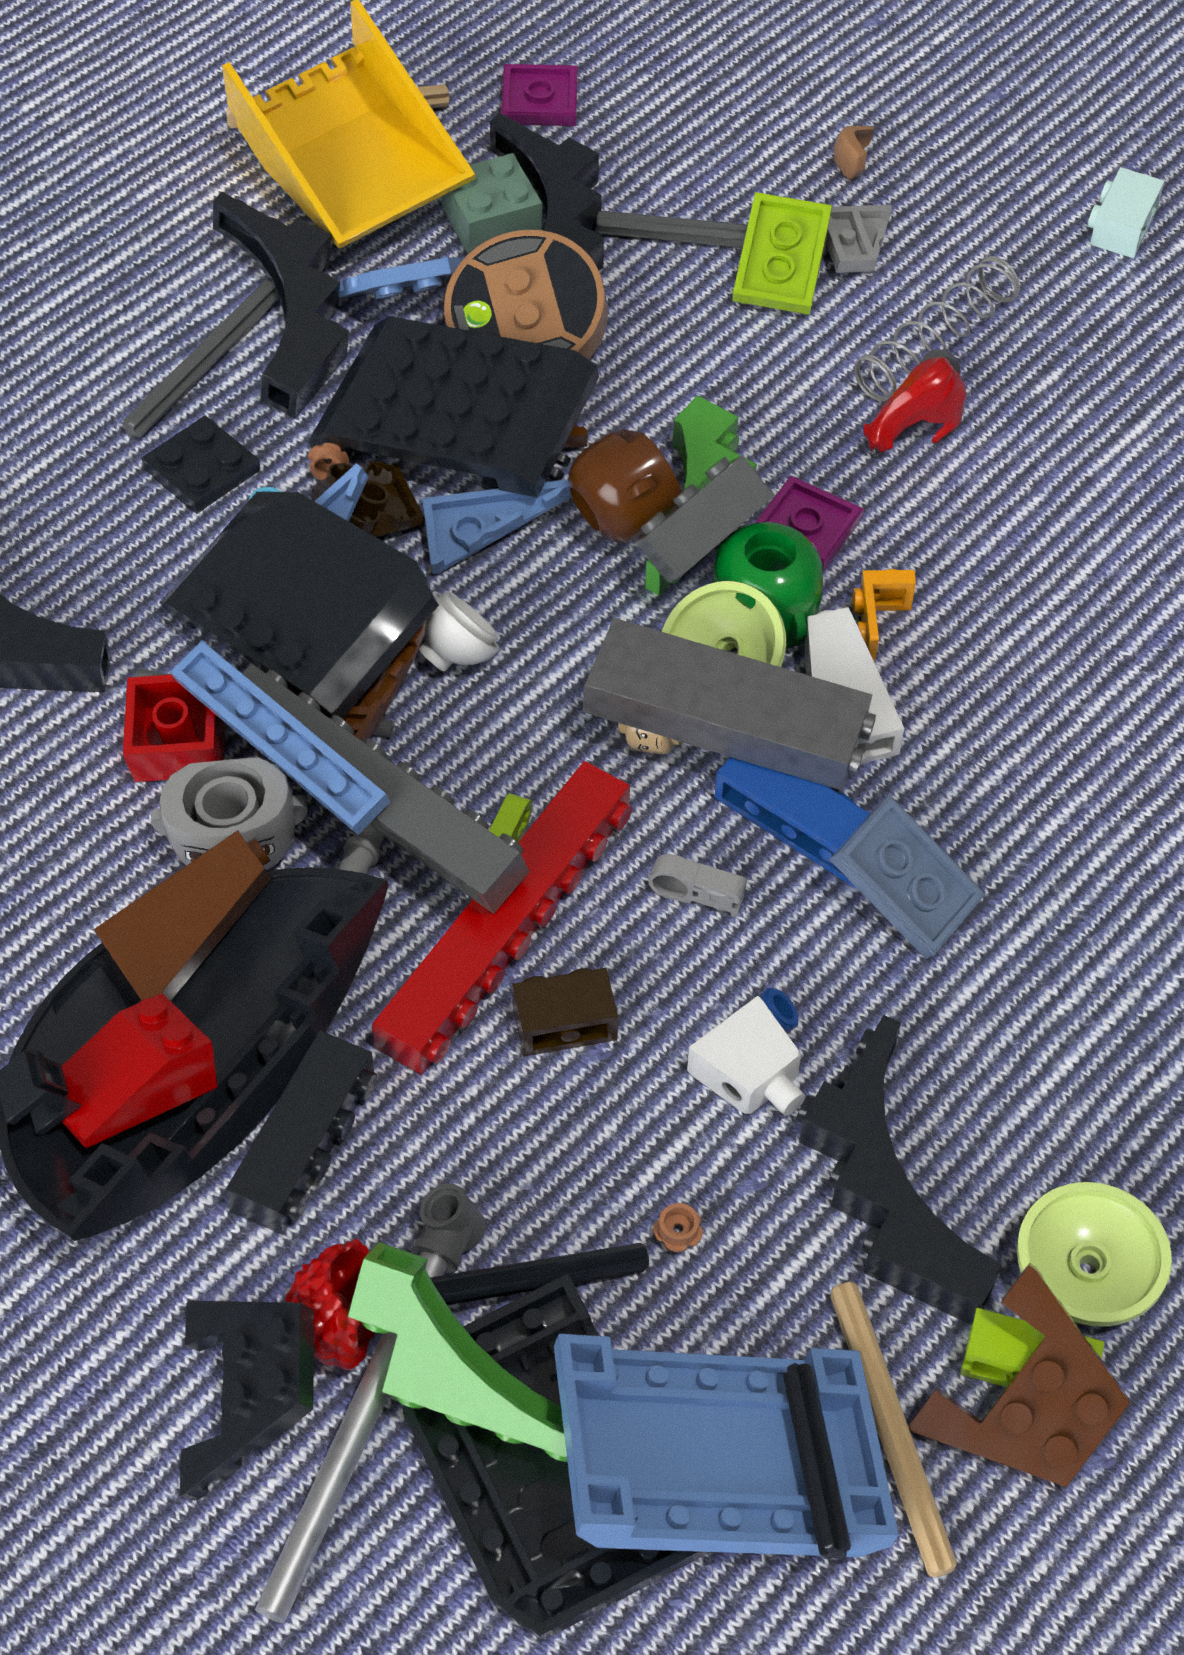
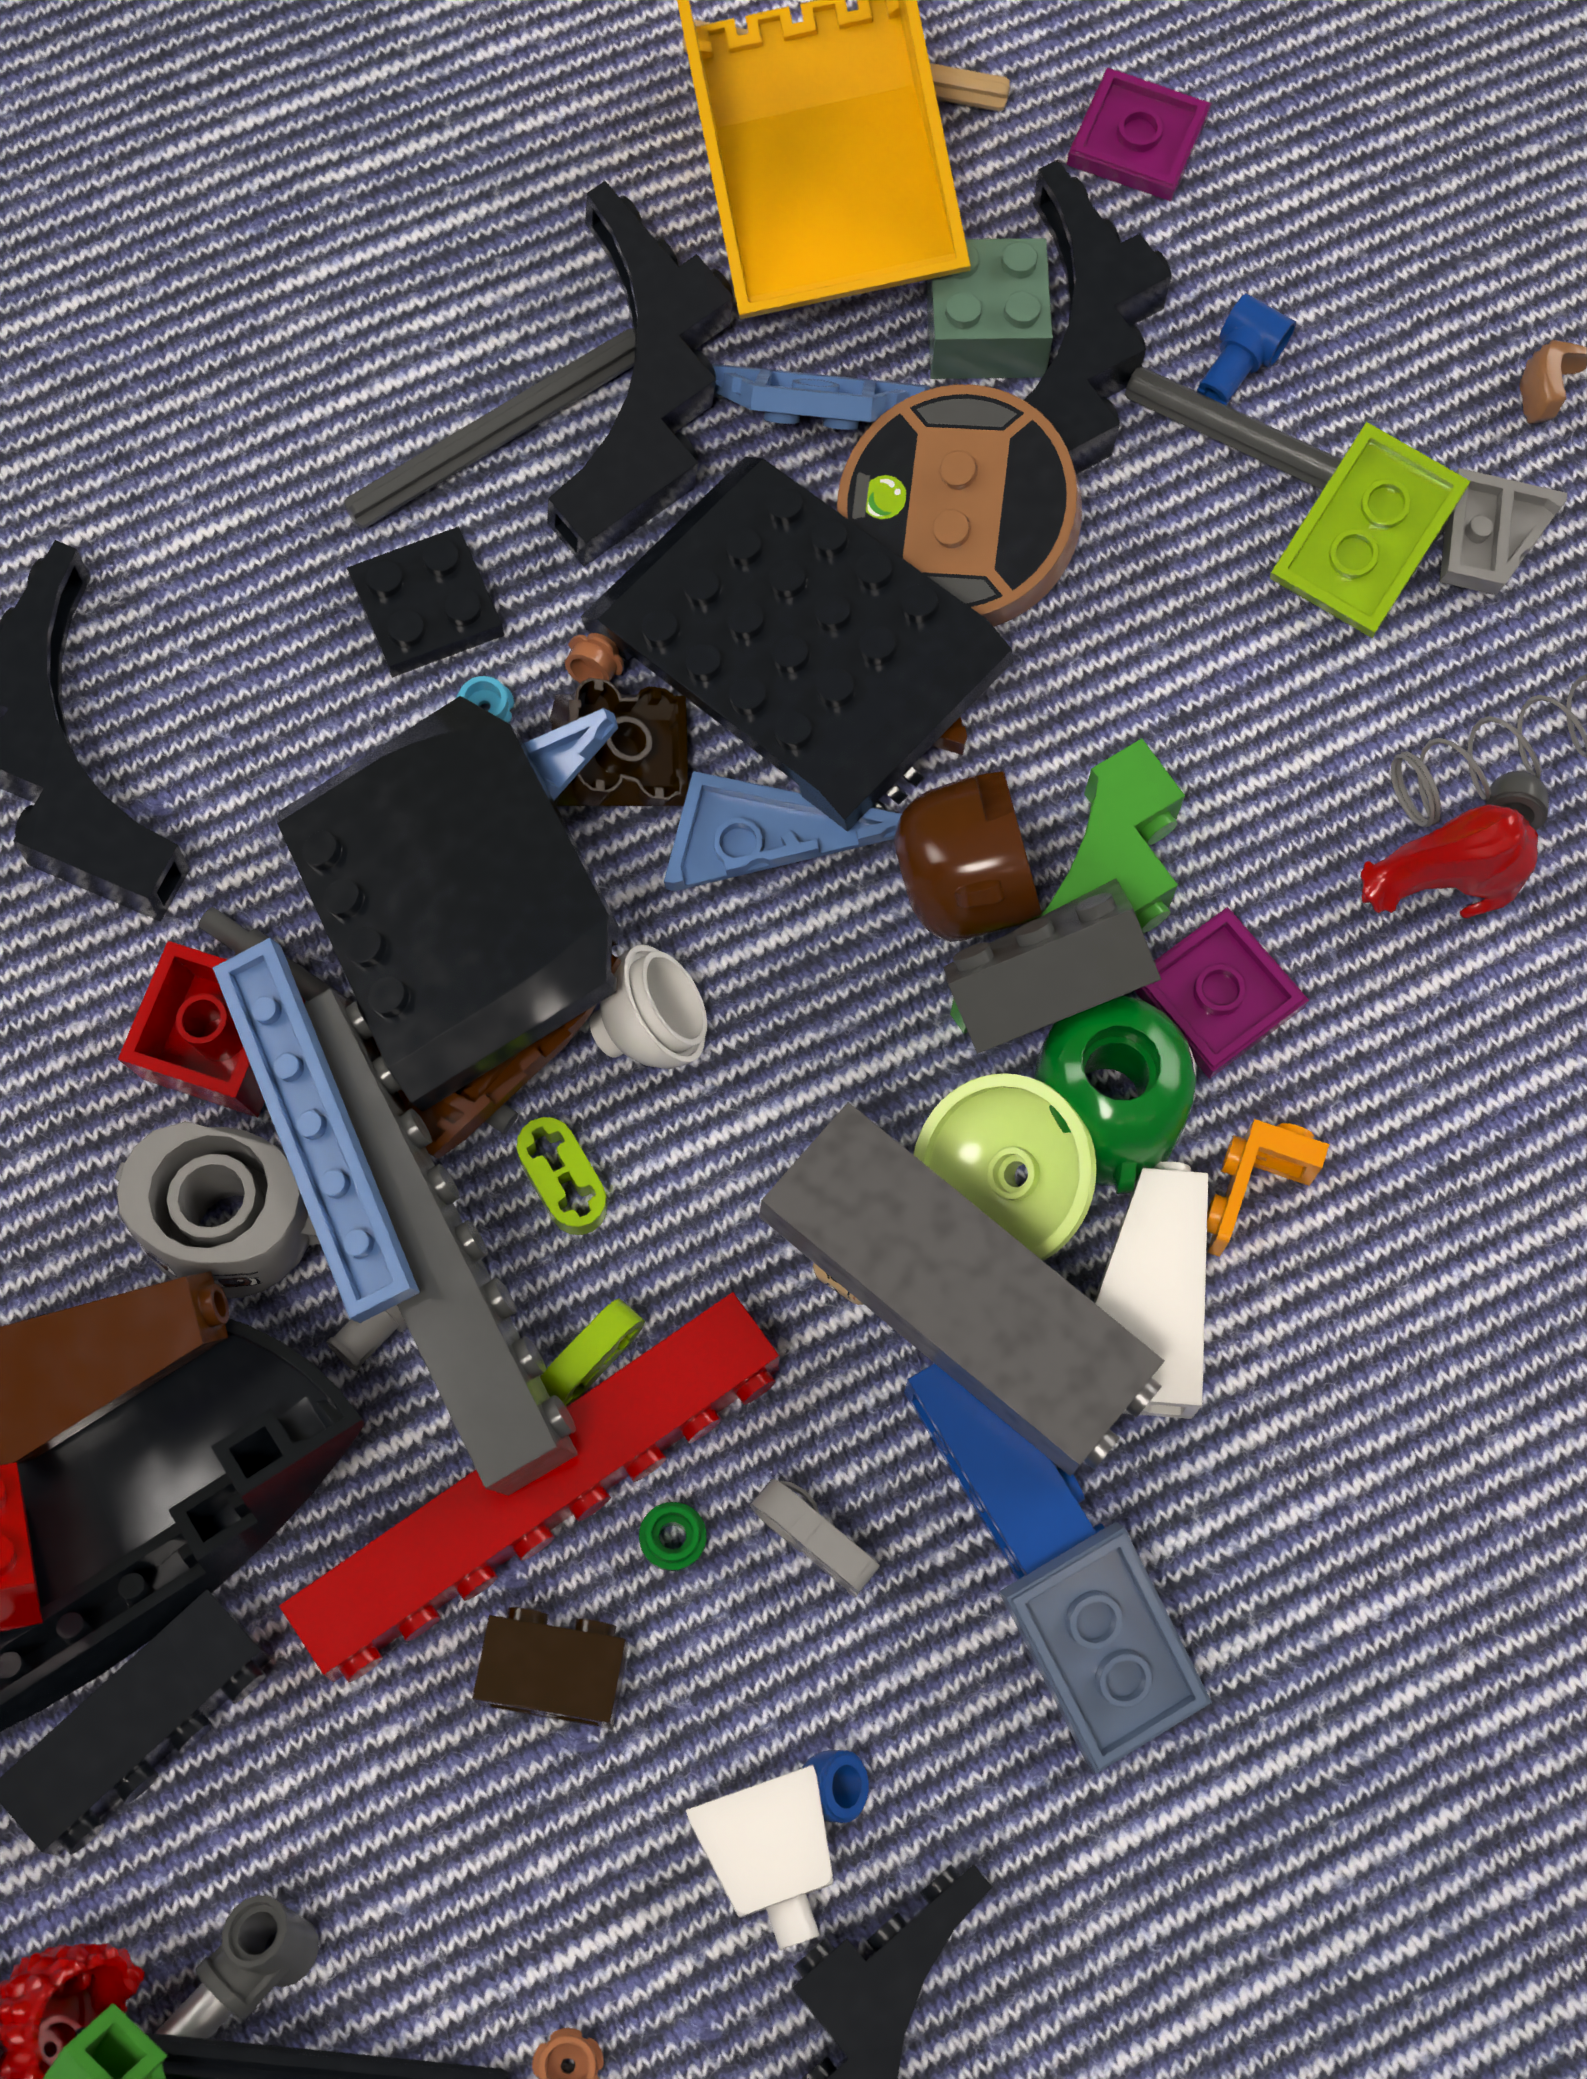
camera: 20 degrees right, 15 degrees up
none -> lime beam [517,1117,607,1235]
none -> green plate [639,1502,707,1571]
none -> blue pin [1197,293,1296,405]

